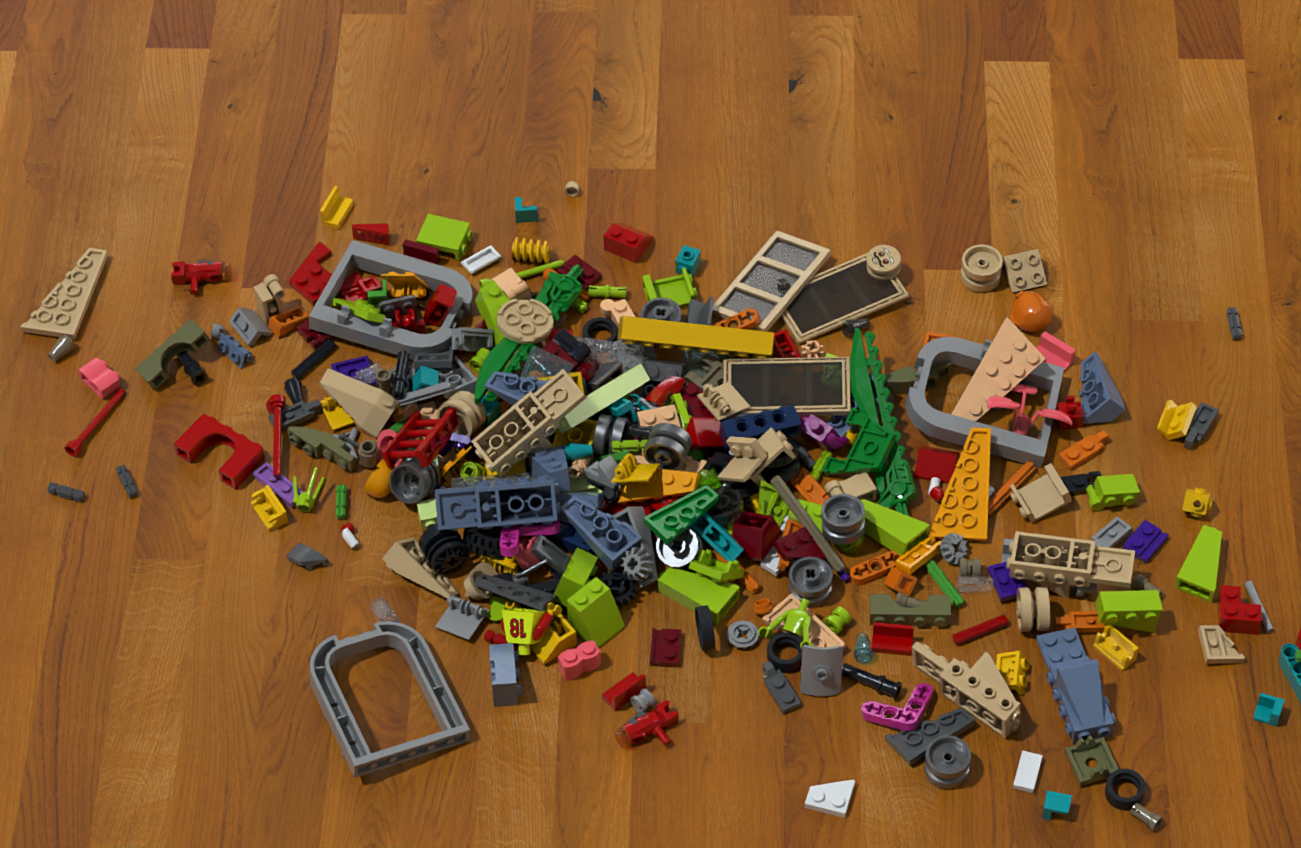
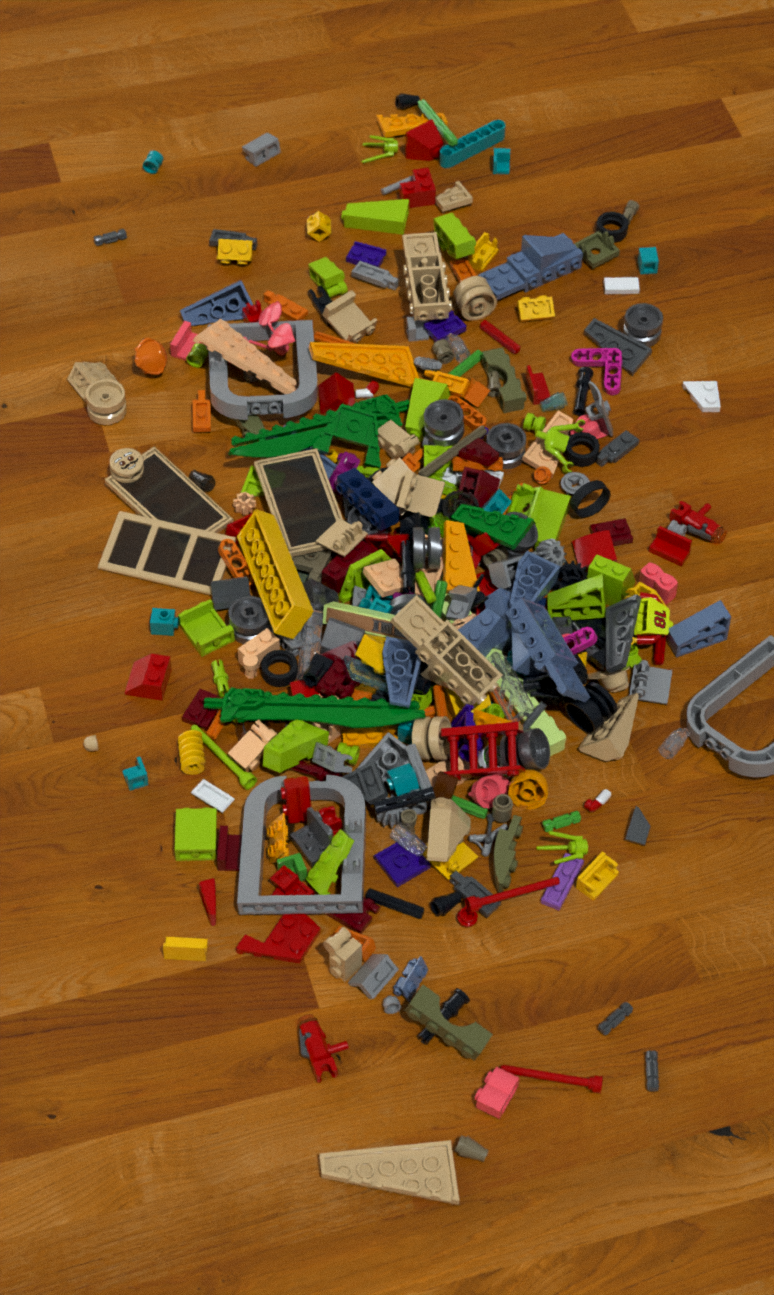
camera: 110 degrees left, 0 degrees up
red arch [174,413,265,490] -> none
tan tile [497,299,553,344] -> none
yellow hinge [611,454,660,484] -> none
red slope [645,376,686,407] -> none
tan wedge [912,642,1021,738] -> none
none -> red slope [572,530,617,572]

